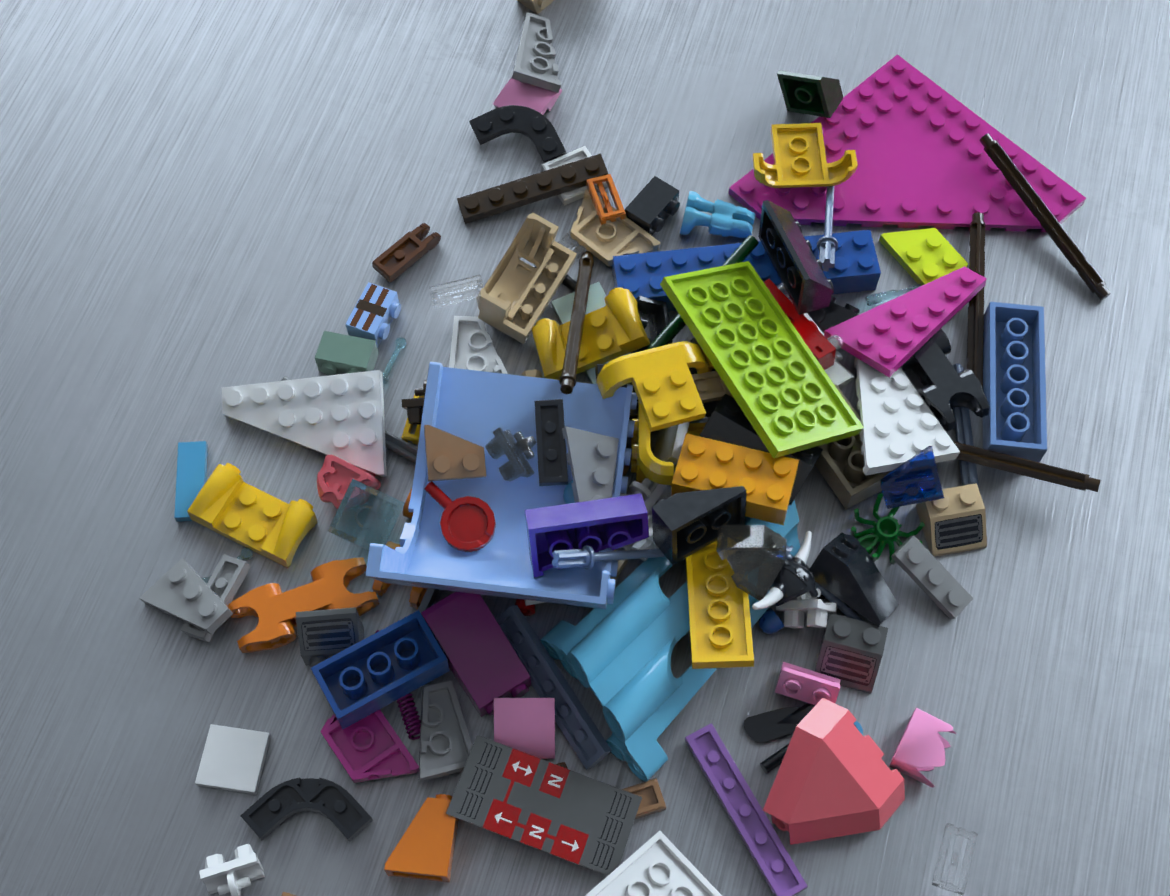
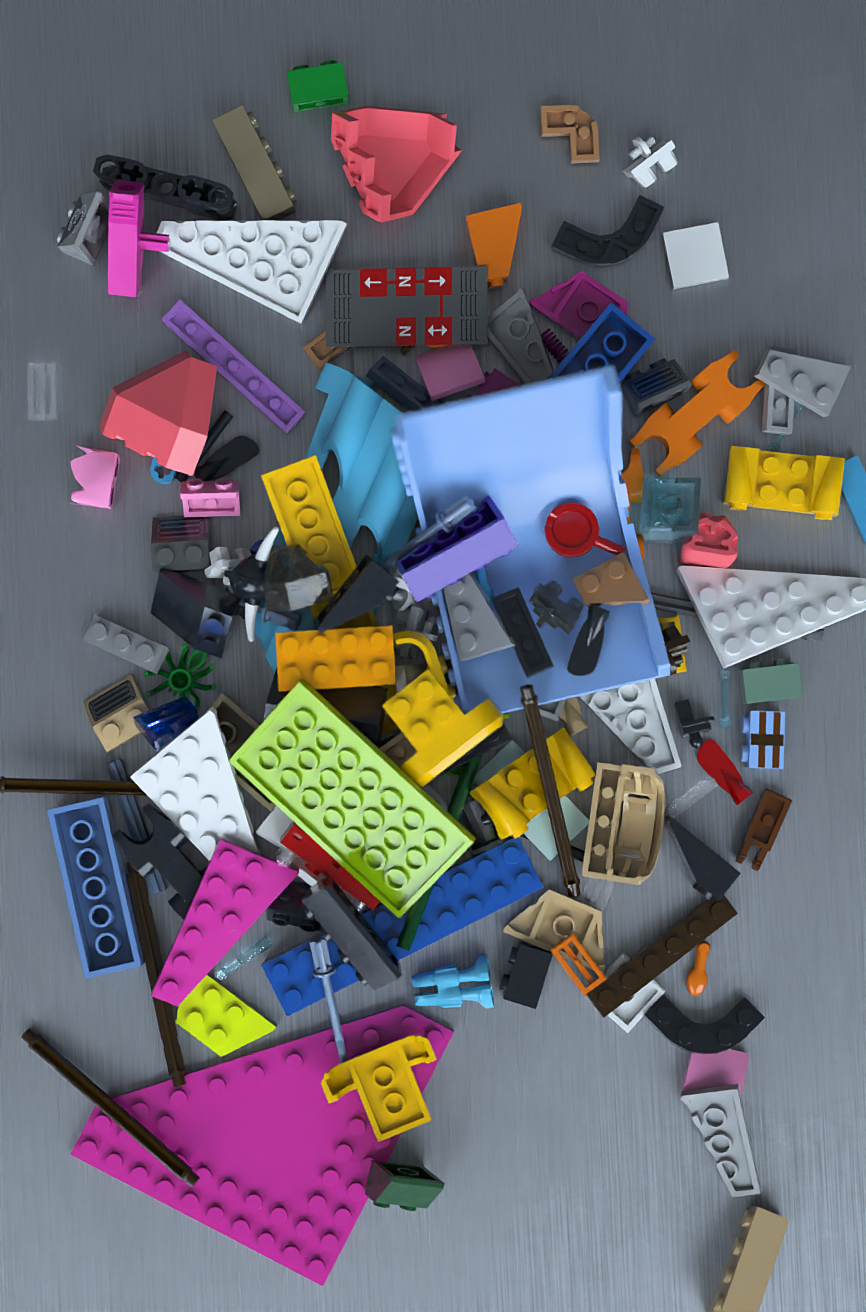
camera: 160 degrees right, 25 degrees up
none -> black piece [567,605,610,676]
none -> black slope [664,816,741,900]
none -> black piece [674,699,715,749]
none -> orange piece [686,941,710,996]
none -> red piece [697,739,754,805]

